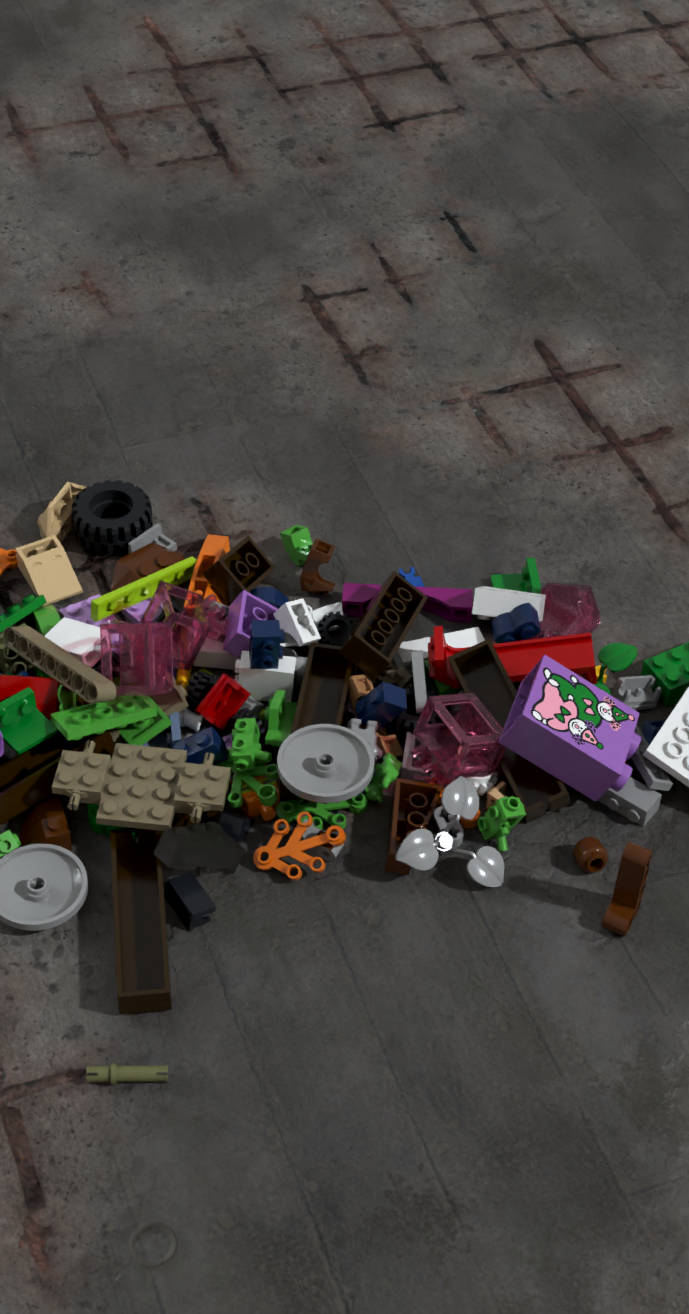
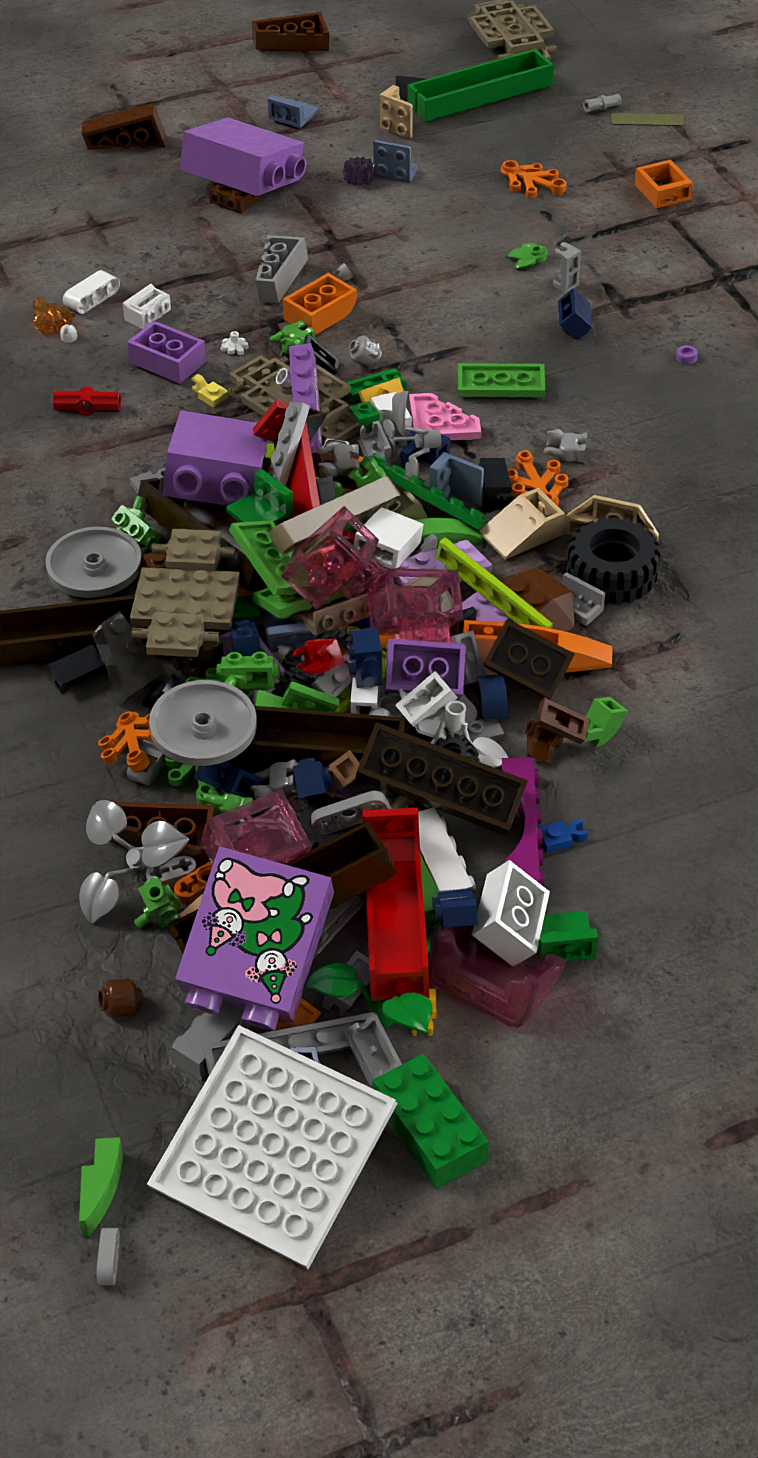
camera: 90 degrees right, 0 degrees up
reddish brown beam [601,842,653,937] -> none

